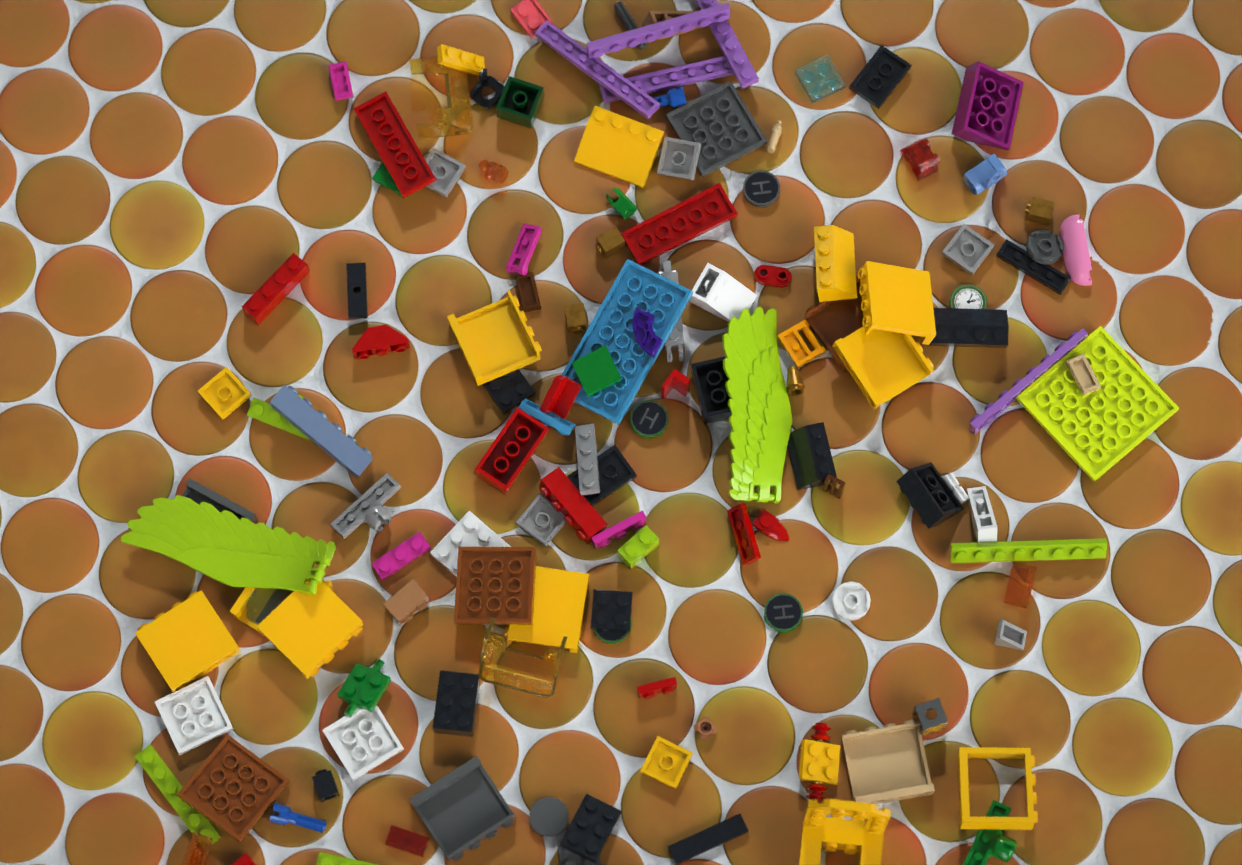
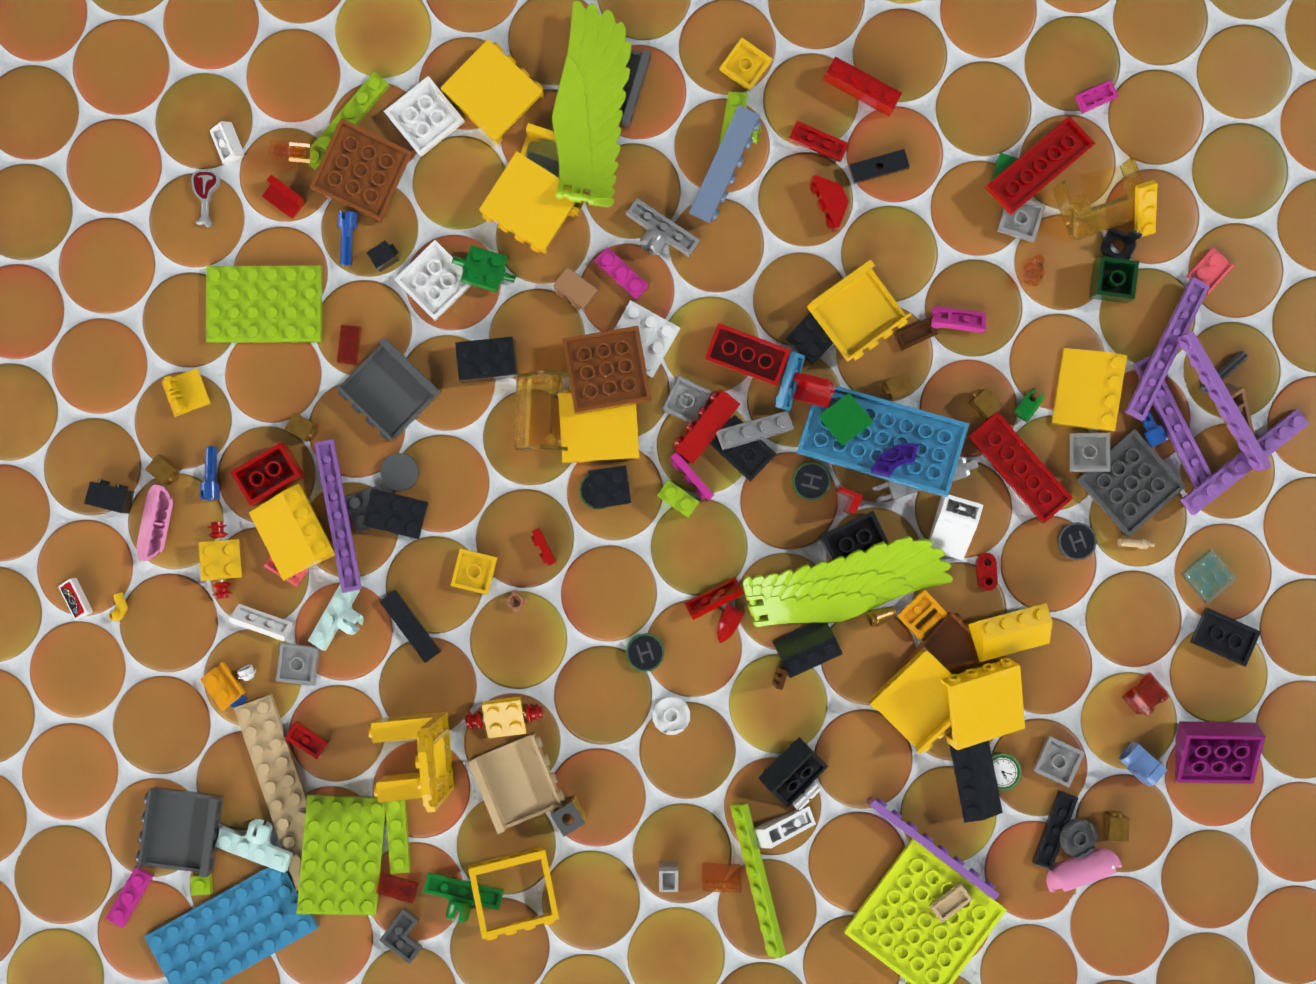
camera: 75 degrees right, 15 degrees up
none -> red plate [789,121,849,163]

